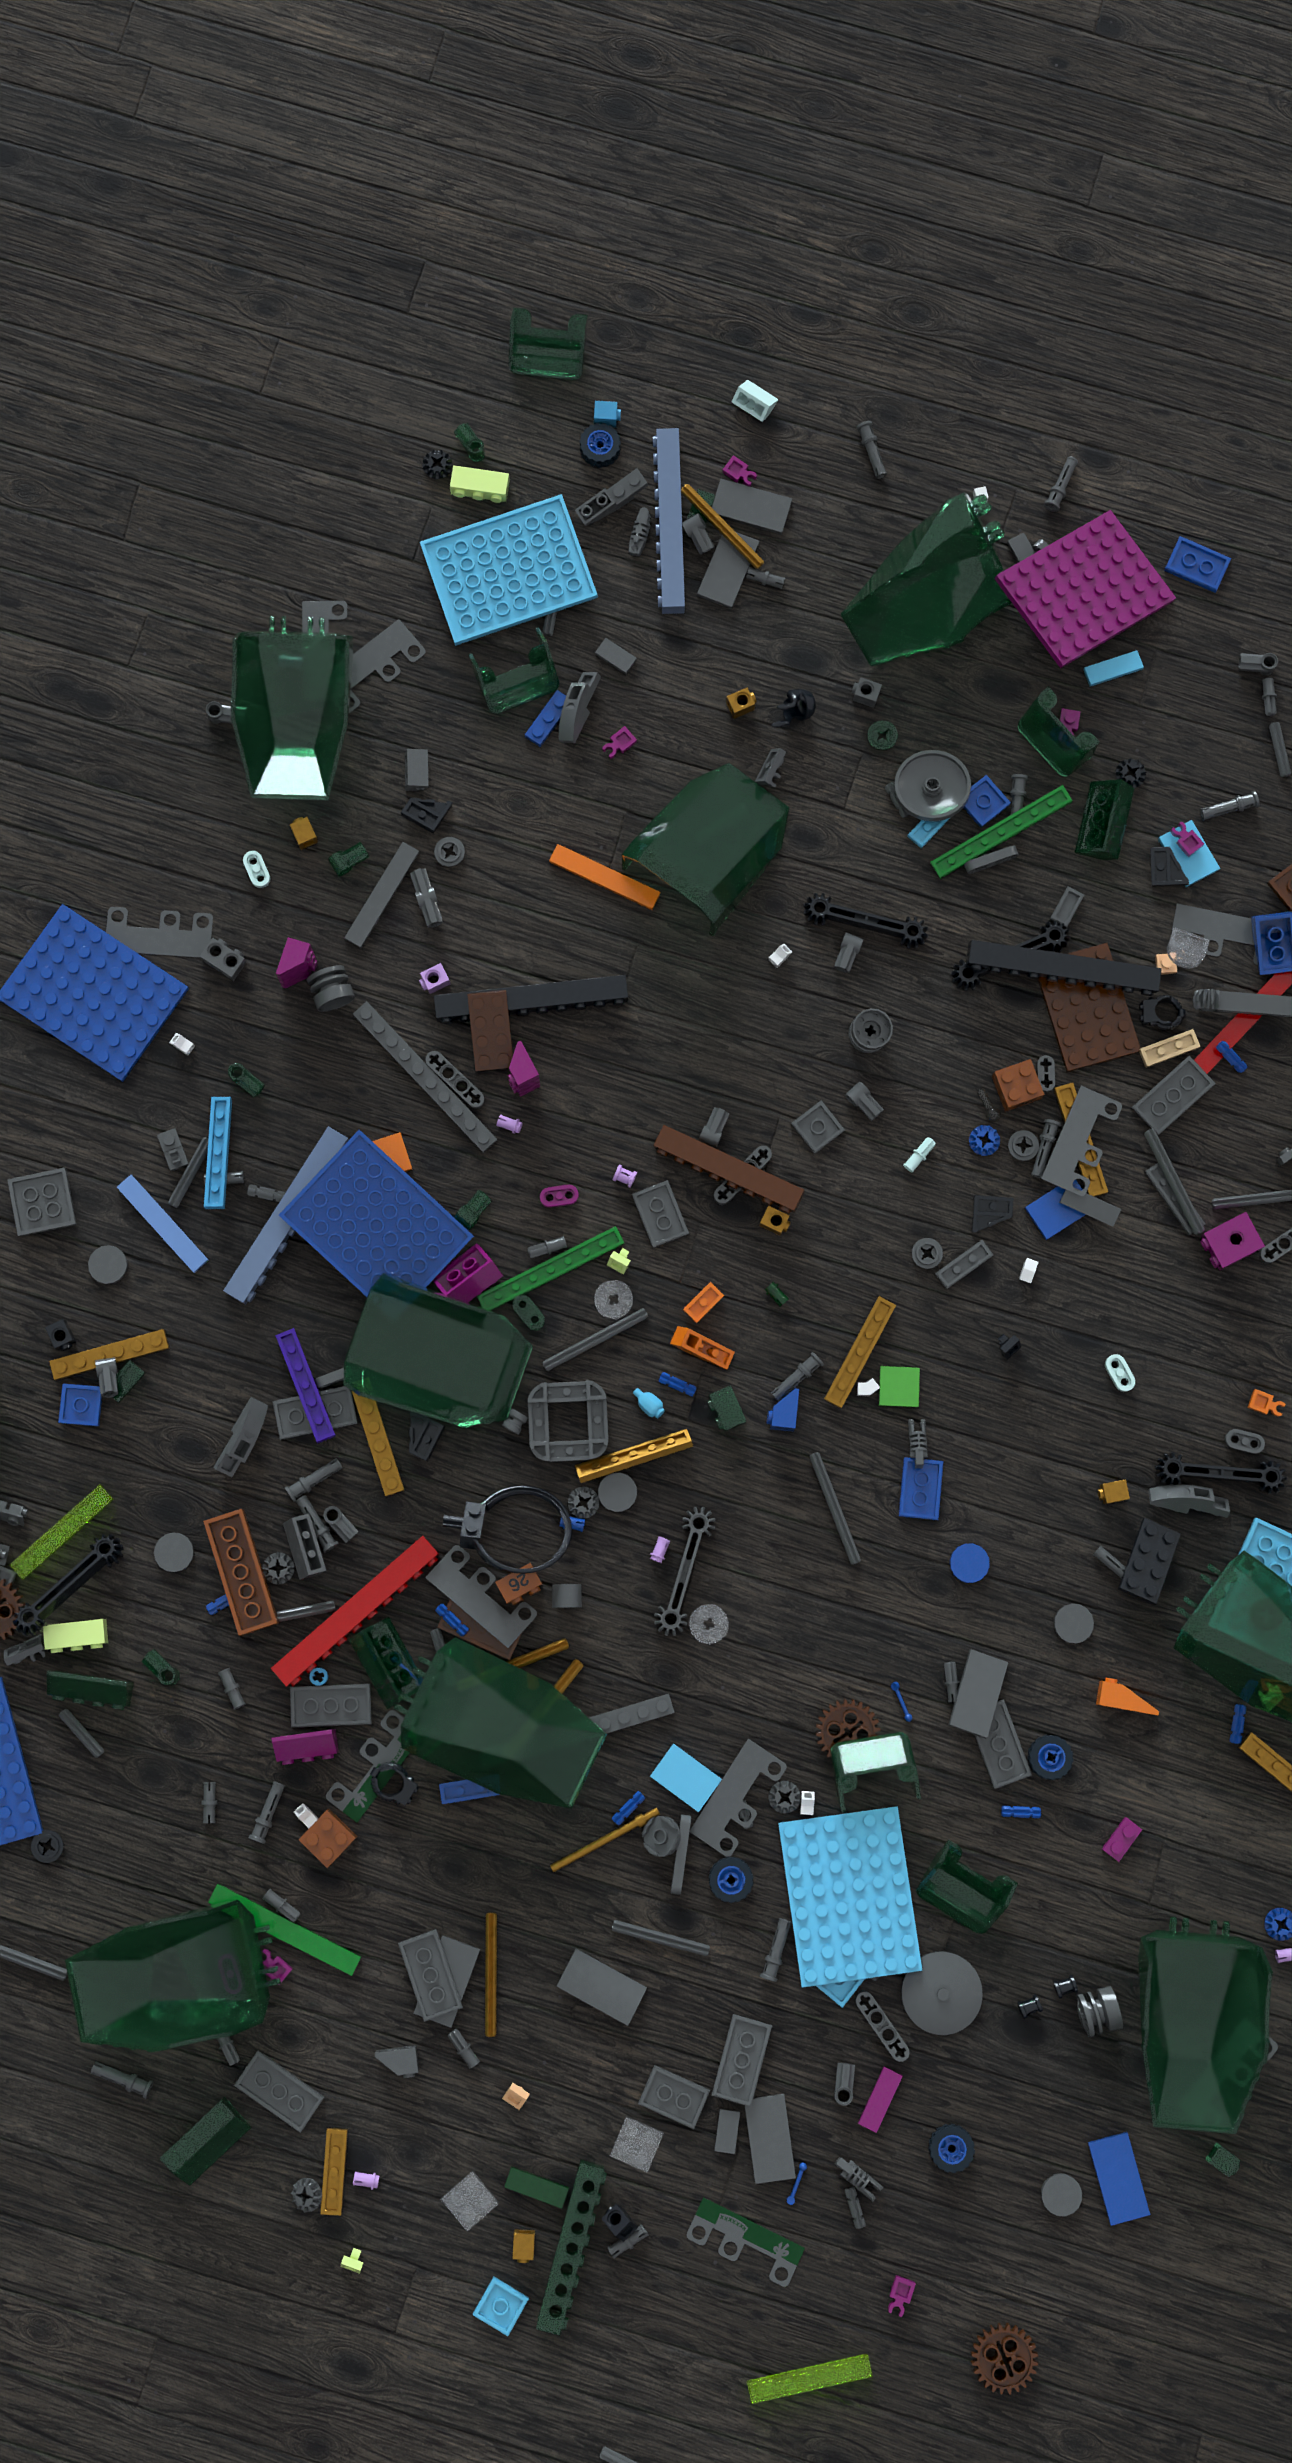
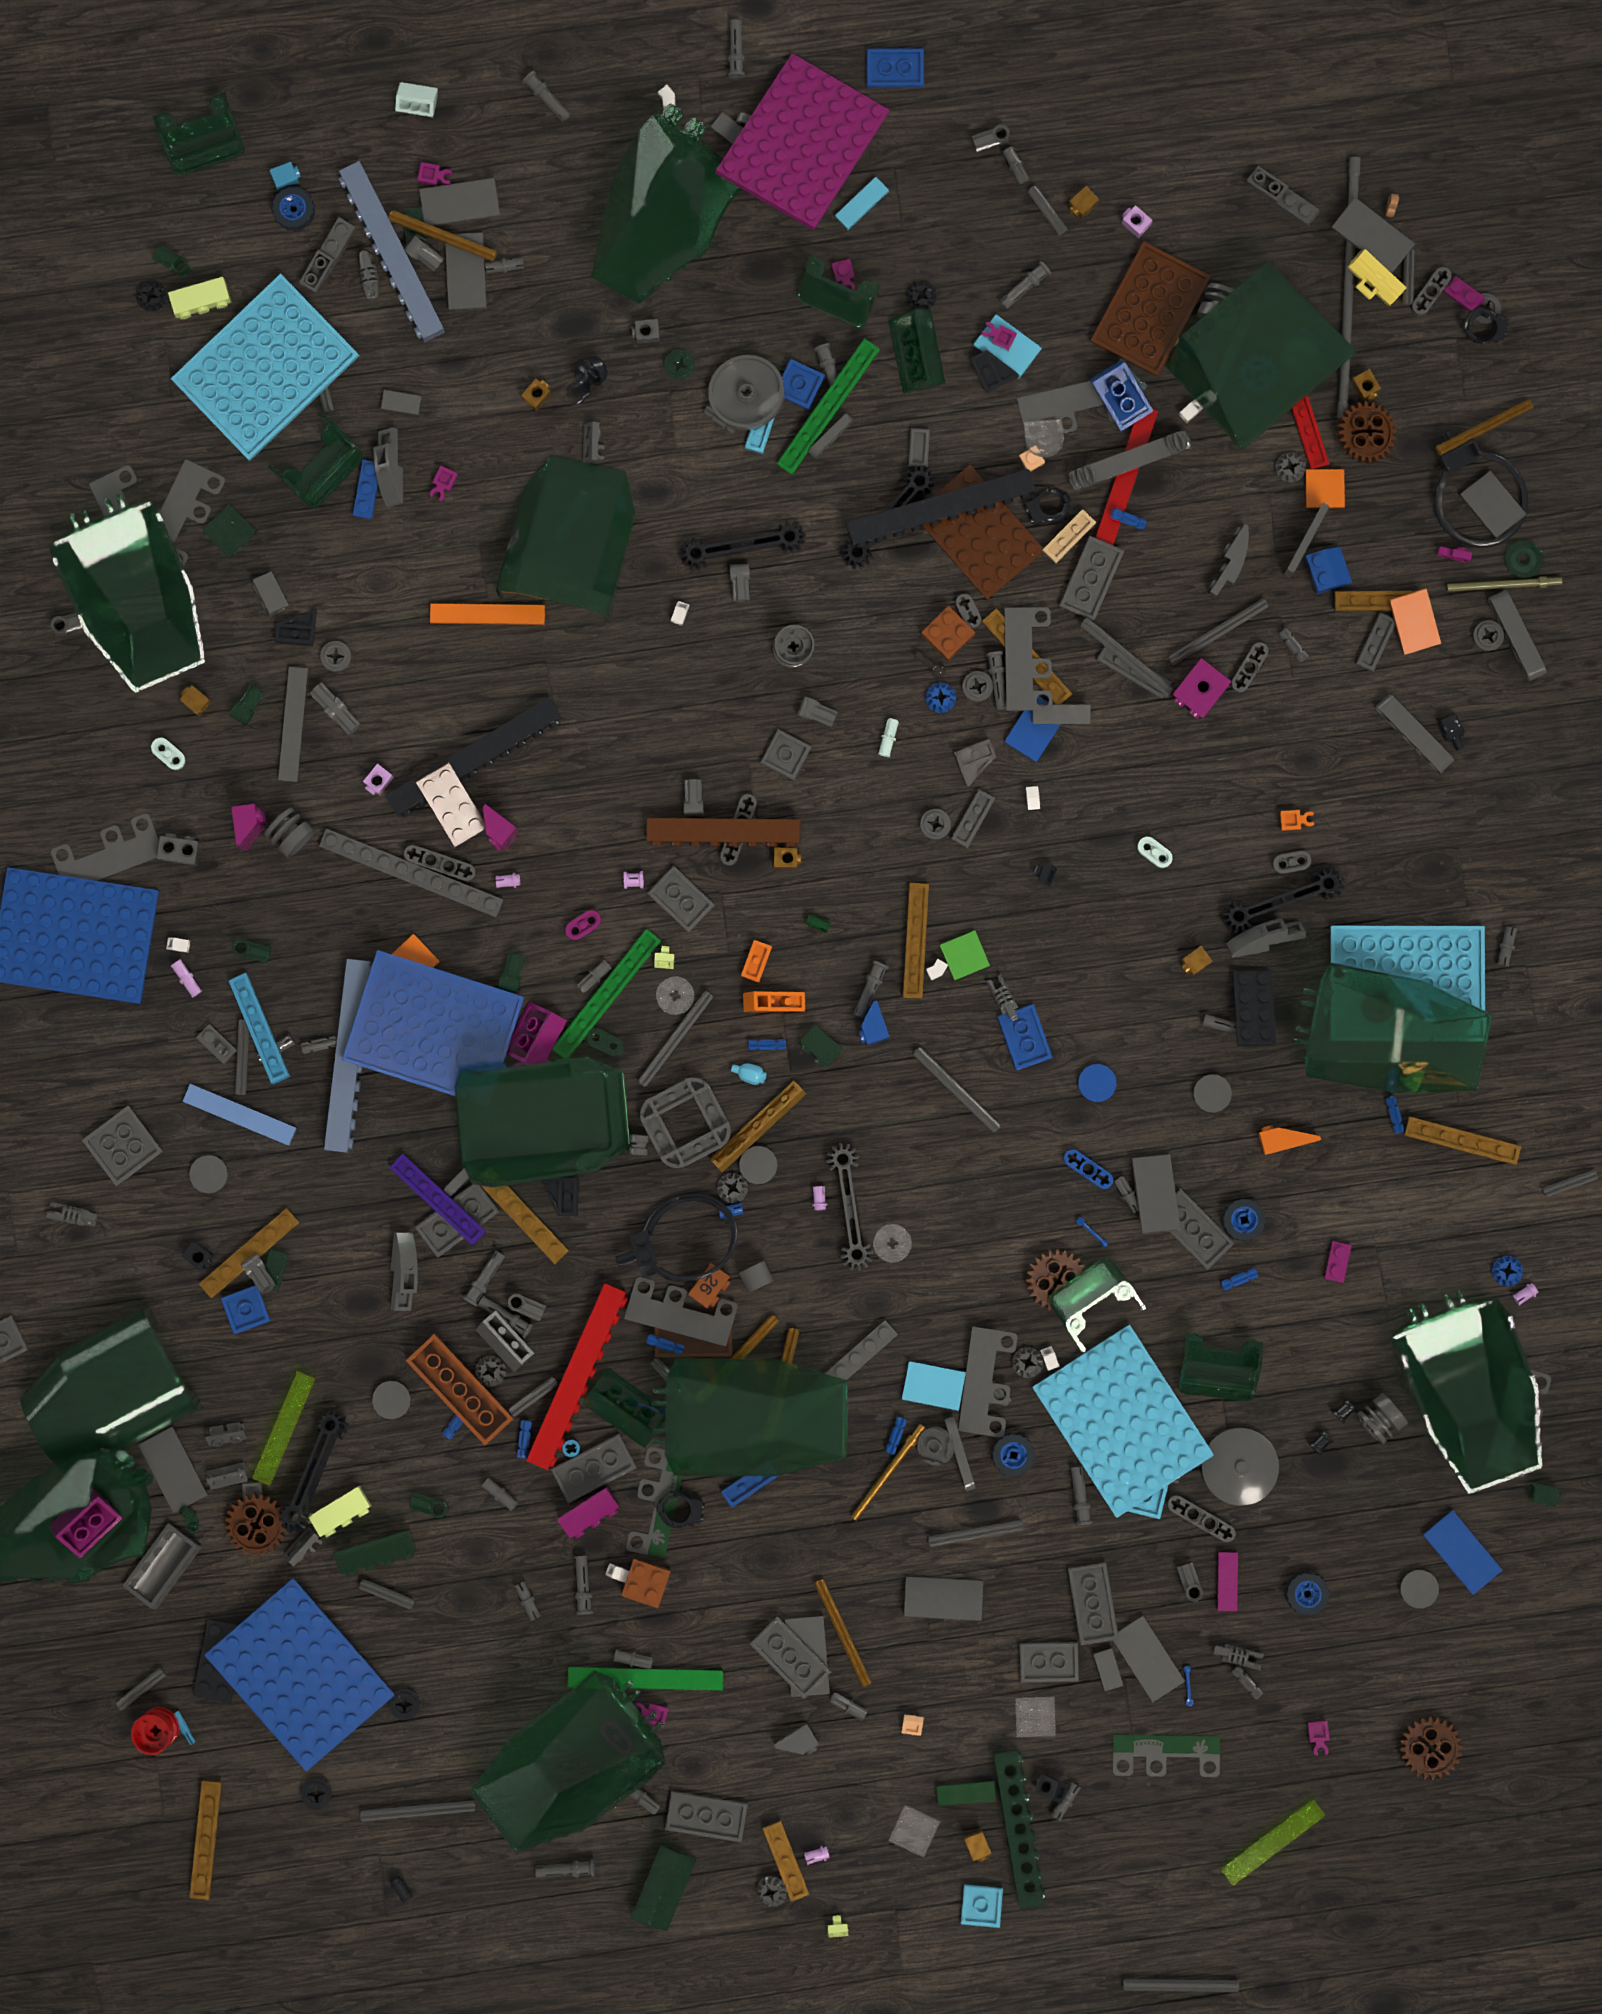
camera: 20 degrees left, 5 degrees up
none -> lavender pin [171,959,202,998]
none -> clear green plate [202,505,257,558]
none -> blue axle [517,1420,532,1458]
none -> blue beam [1064,1150,1113,1189]

